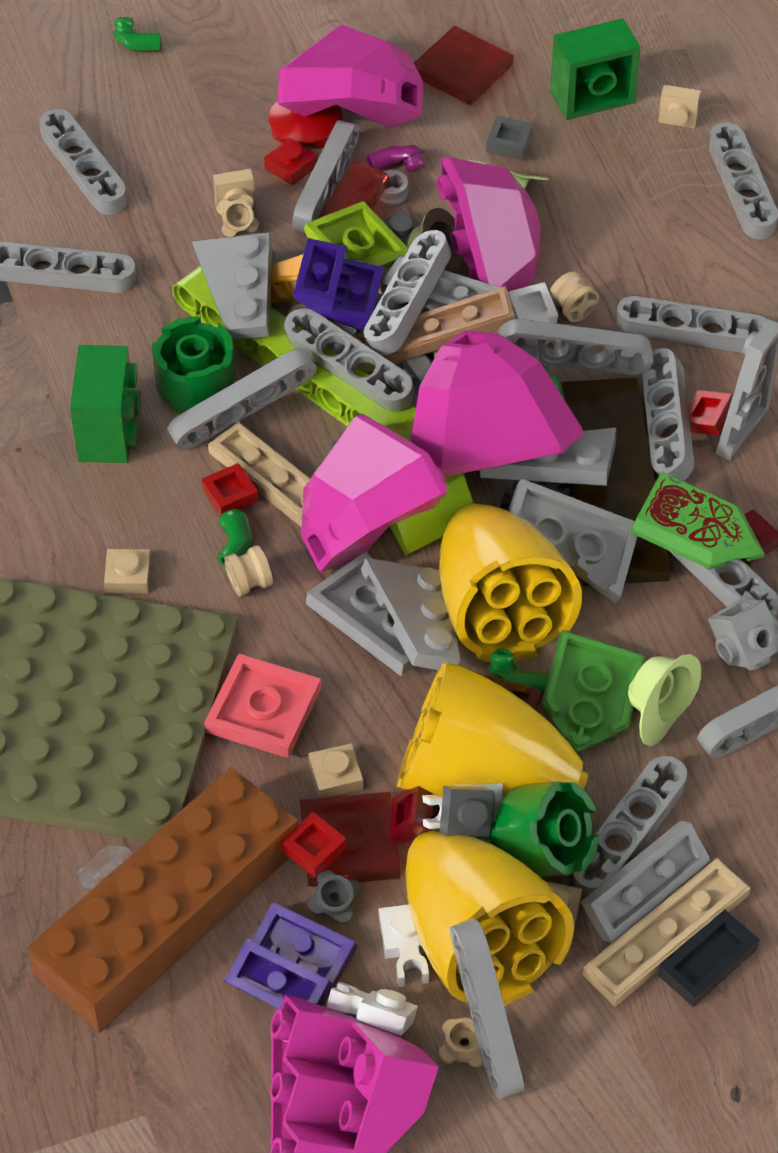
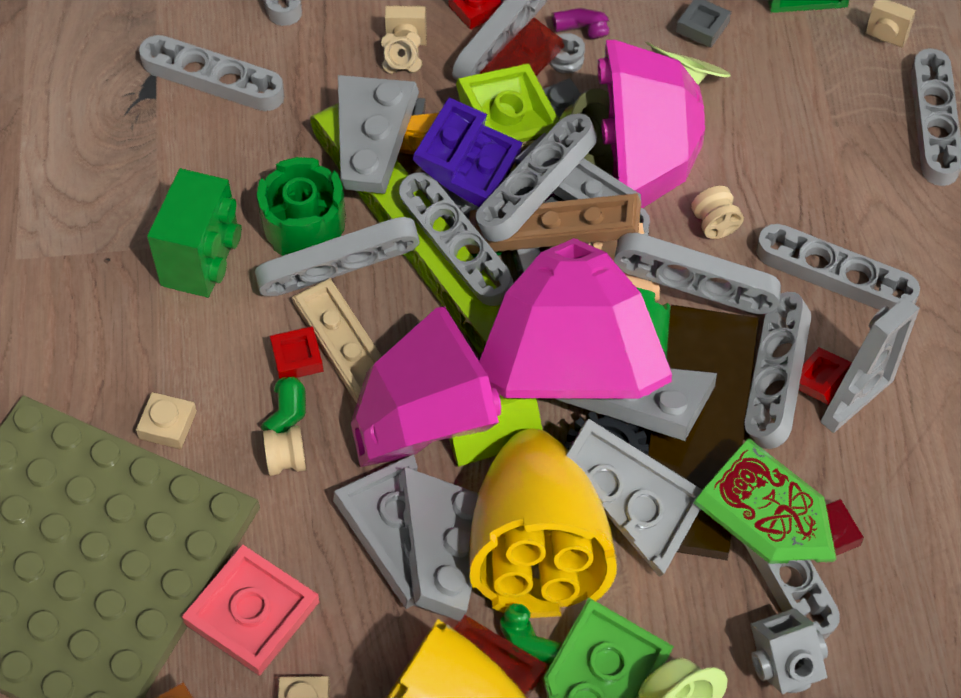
camera: 15 degrees right, 5 degrees up
white plate [509,282,562,349] -> none

